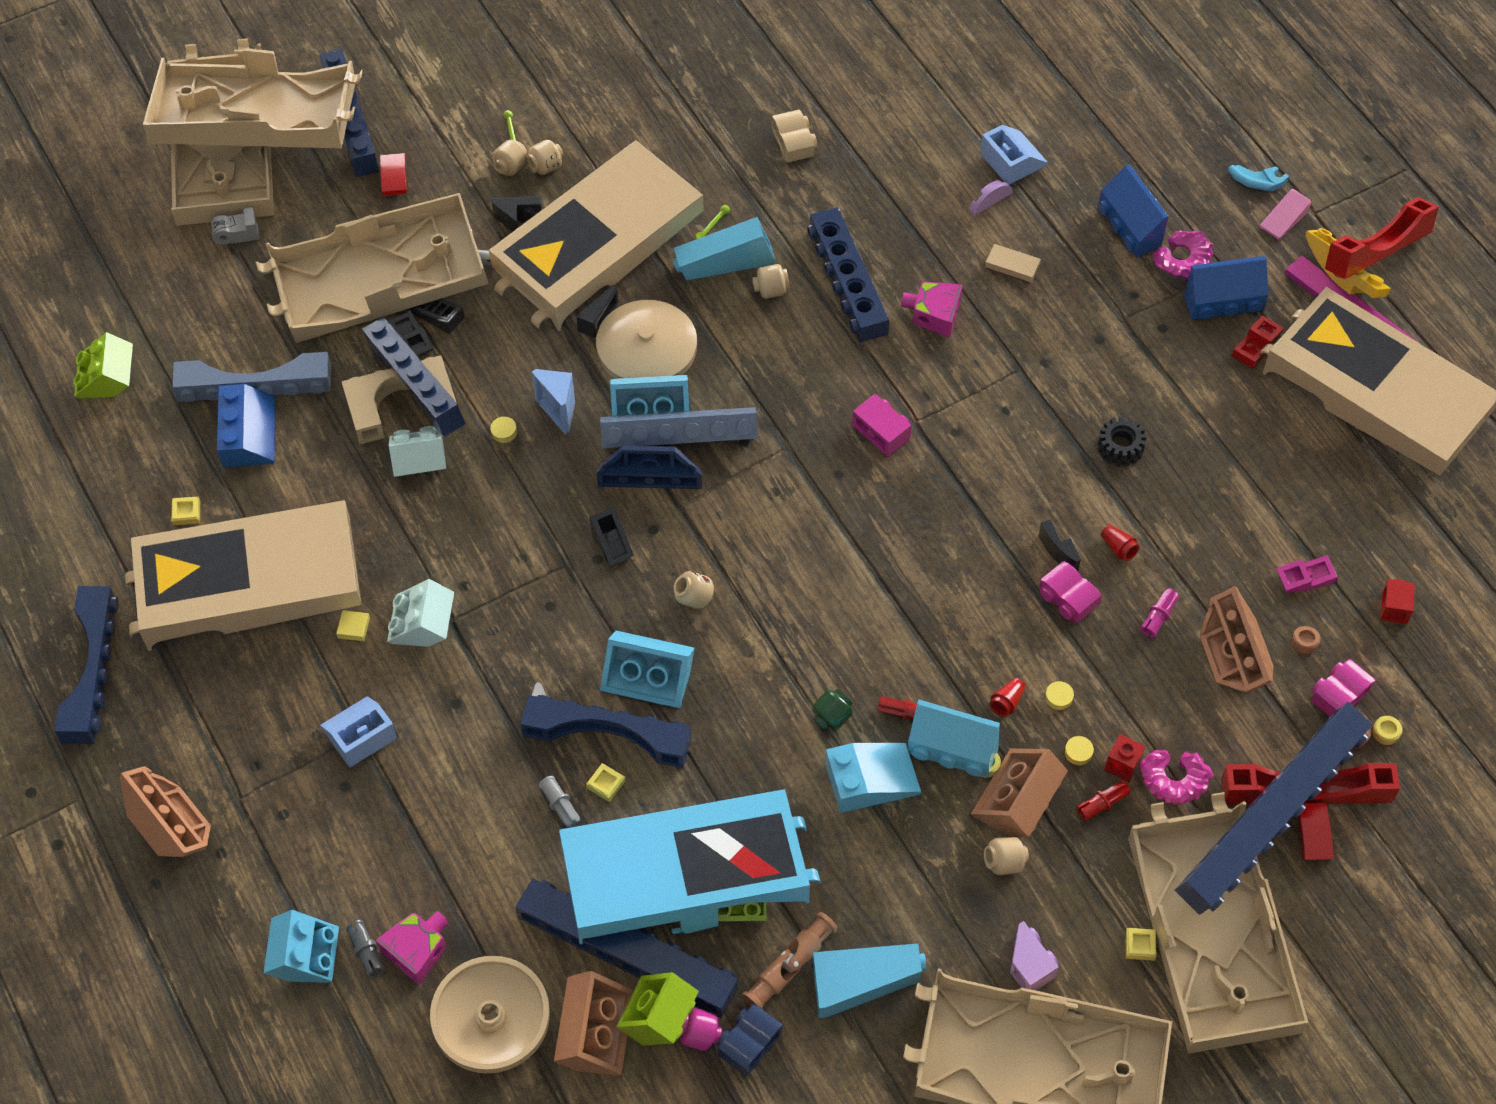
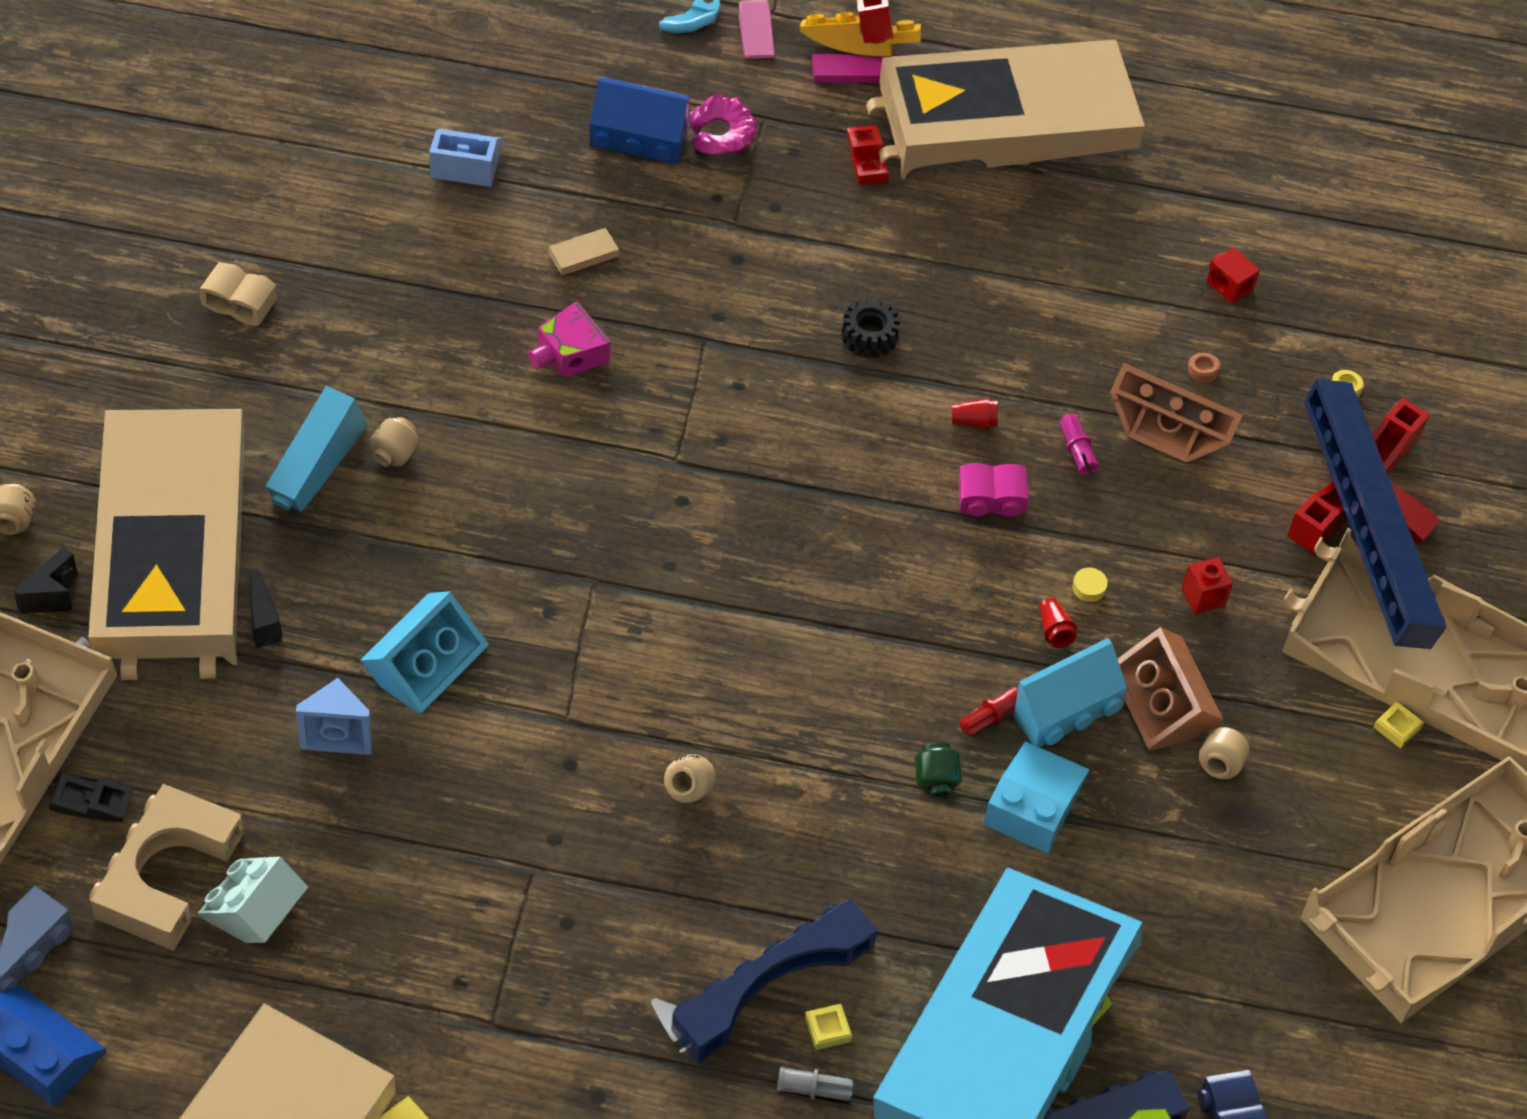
camera: 55 degrees left, 5 degrees down
arch [362,316,466,437] -> none
light aqua slope [387,579,454,647] -> none
black slope [409,298,465,334] -> none
light yellow tile [491,417,517,443] -> none
black slope [589,507,634,566] -> none
tan dish [596,300,697,379] -> none
dark blue wedge [597,446,702,489] -> none
sand blue brick [600,407,758,448] -> none
medium azure slope [600,631,695,708] -> none
lime hinge [696,205,730,240] -> none
nougat piece [742,912,838,1009] -> none
dark blue brick [807,207,890,343] -> none
medium azure slope [813,944,926,1019] -> none
dark pink brick [852,394,912,457] -> none
lavender tile [970,180,1012,215] -> none
lavender slope [1010,921,1059,991] -> none
black slope [1038,519,1081,571] -> none
light yellow tile [1065,736,1094,765] -> none
red axle [1076,781,1131,822] -> none
dark pink piece [1140,750,1214,805] -> none
blue slope [1184,256,1269,320] -> none
dark pink slope [1276,555,1338,593] -> none
dark pink brick [1311,659,1376,717] -> none

